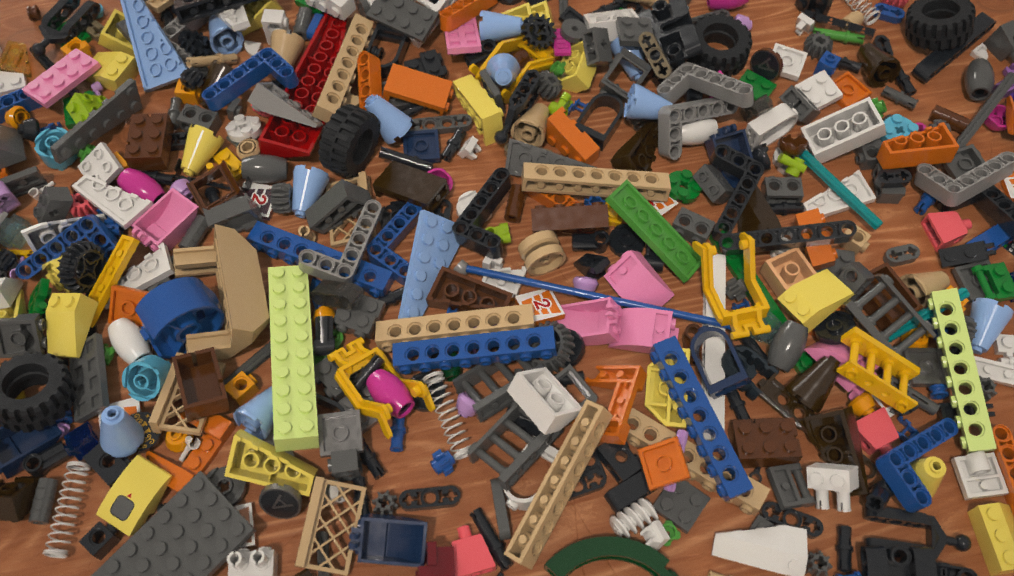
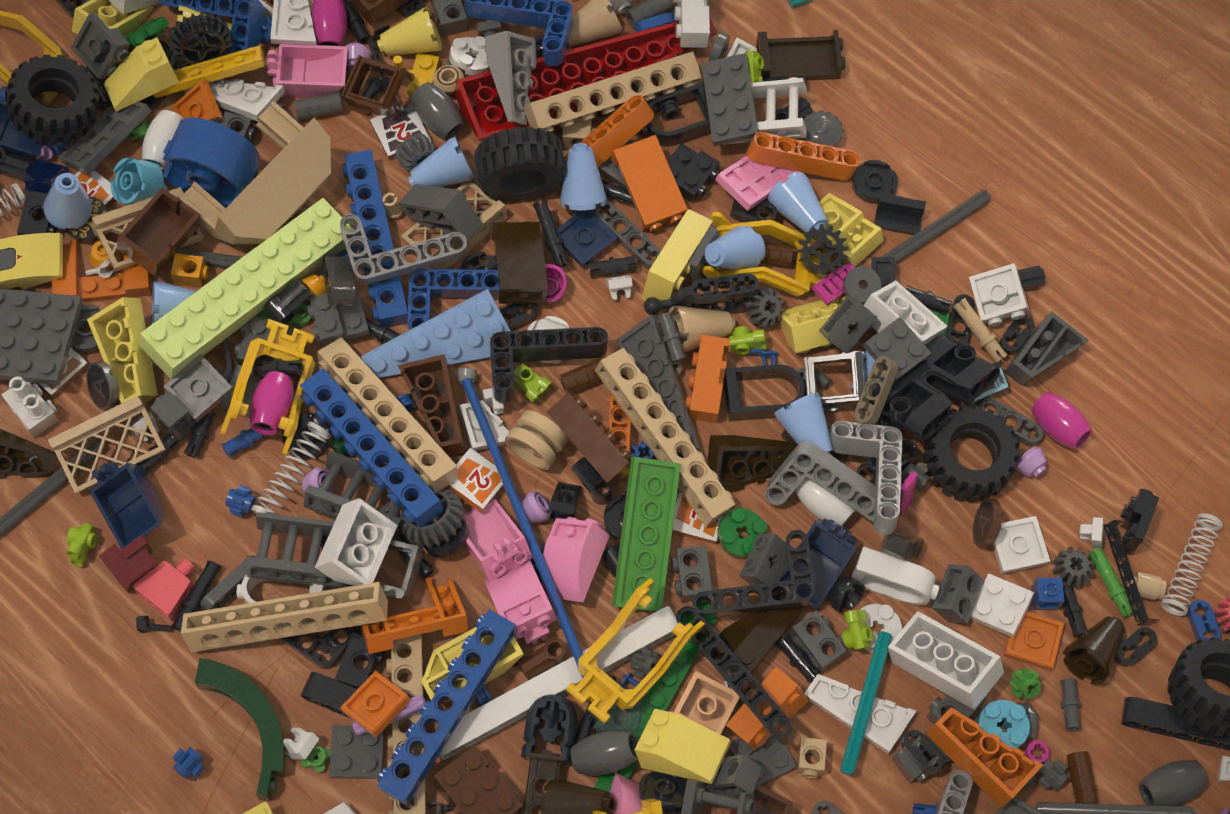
camera: 50 degrees right, 5 degrees up
dark grey piece [202,193,264,233] -> none
dark grey gear [372,490,399,515] -> none
black beam [399,486,461,512] -> none
bright green plate [549,61,566,77] -> none
white piece [609,498,659,539] -> none
dark blue window [690,325,752,400] -> none
black pin [726,390,752,422] -> none
green plate [739,69,777,111] -> none
reddish brown hair [778,134,809,157] -> none
black pin [896,65,917,97] -> none
none -> dark grey pin [657,312,686,362]

